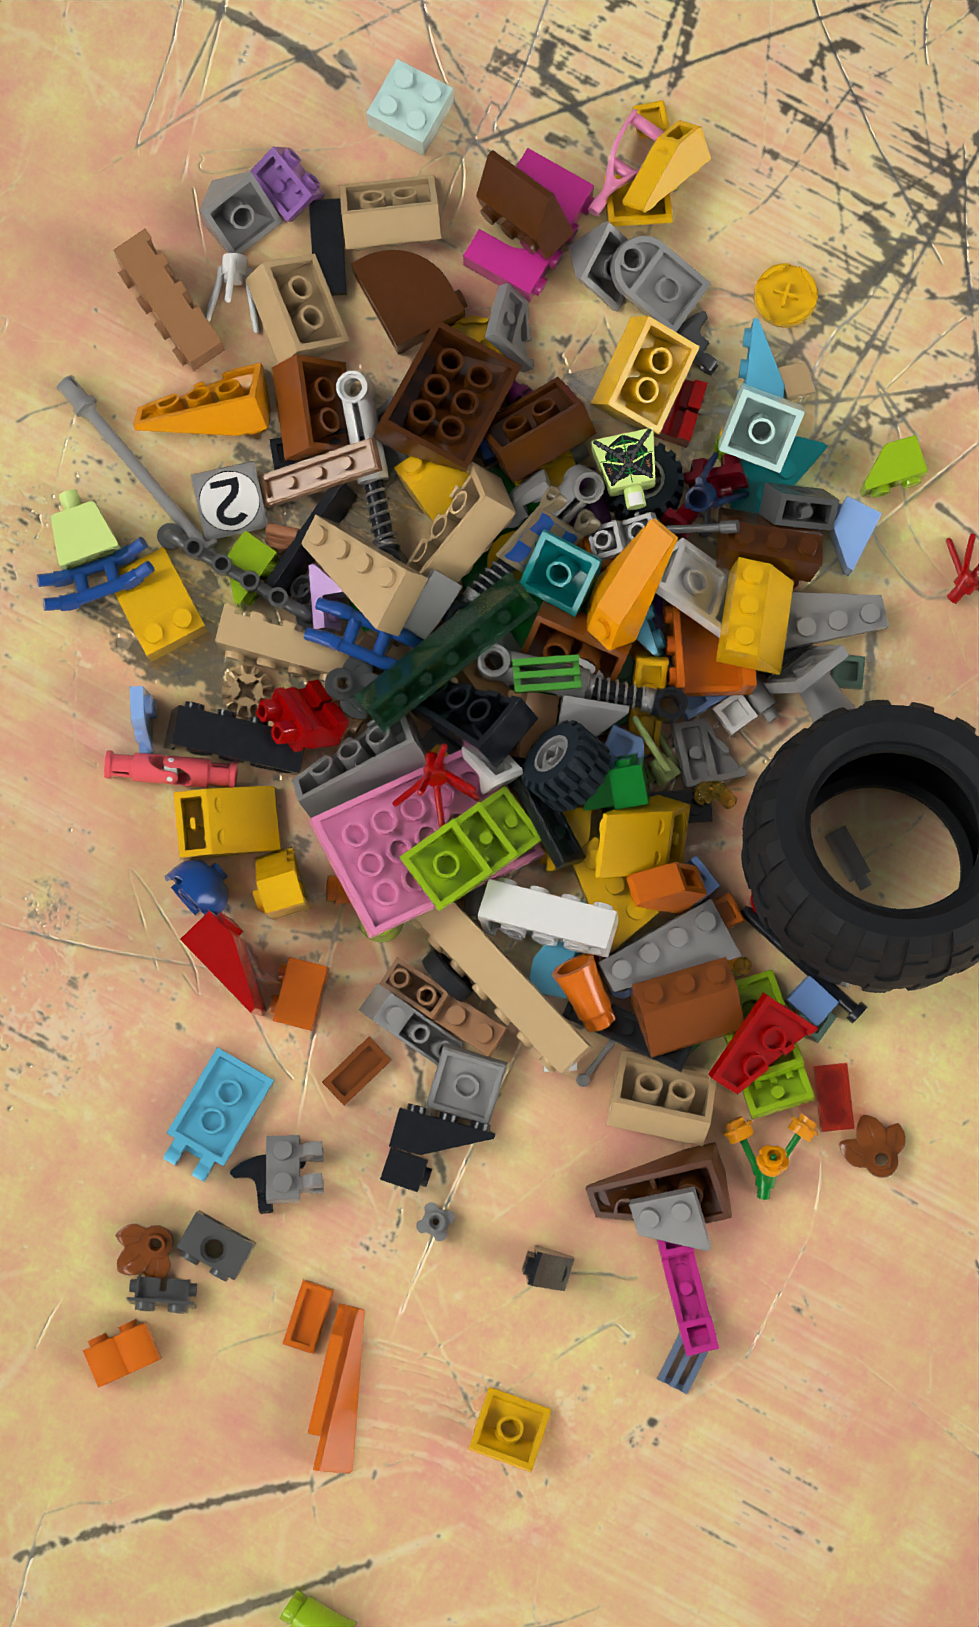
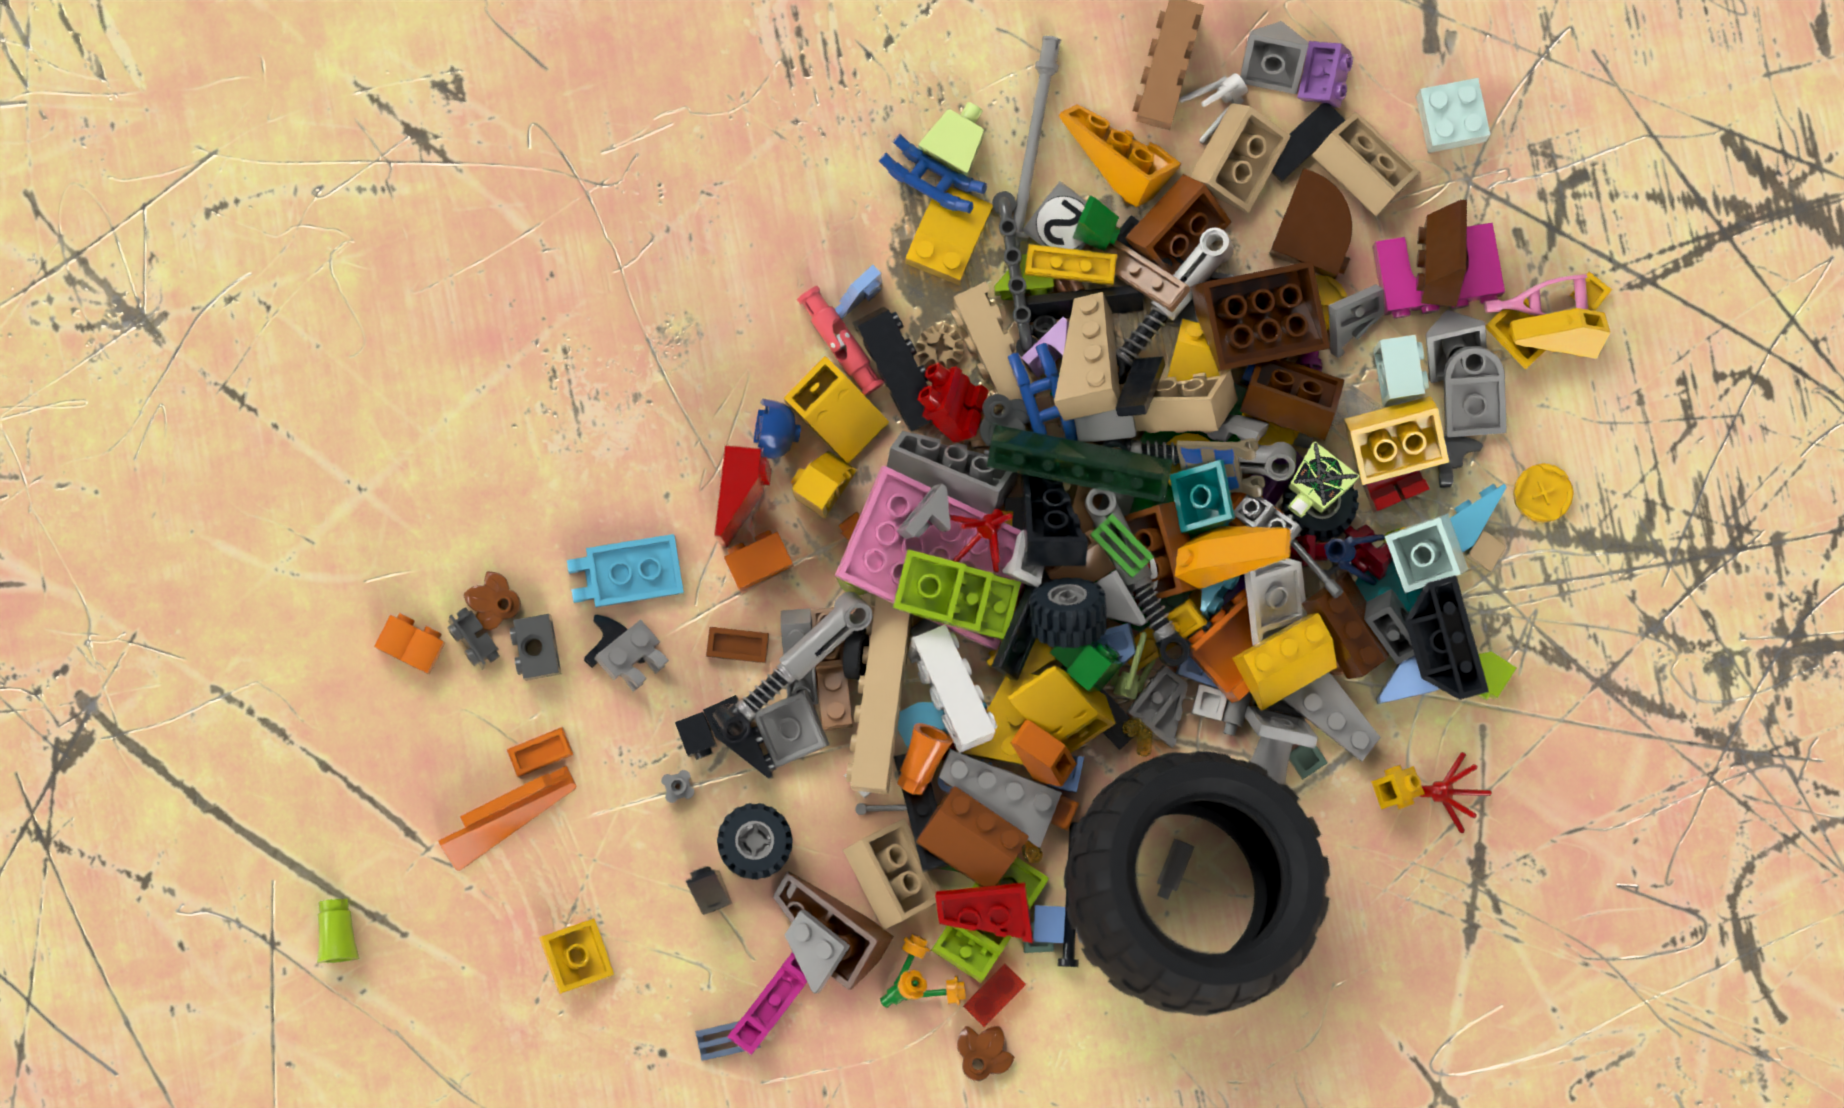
camera: 55 degrees right, 0 degrees up
none -> piece [712,592,873,743]
none -> black wheel [717,803,792,880]
none -> light grey slope [897,484,950,539]
none -> yellow tile [1025,244,1117,285]
none -> green slope [1072,195,1121,251]
none -> black tile [1115,356,1165,417]
none -> yellow brick [1371,764,1424,810]
none -> light aqua brick [1373,335,1429,407]
none -> black wedge [1405,575,1489,700]

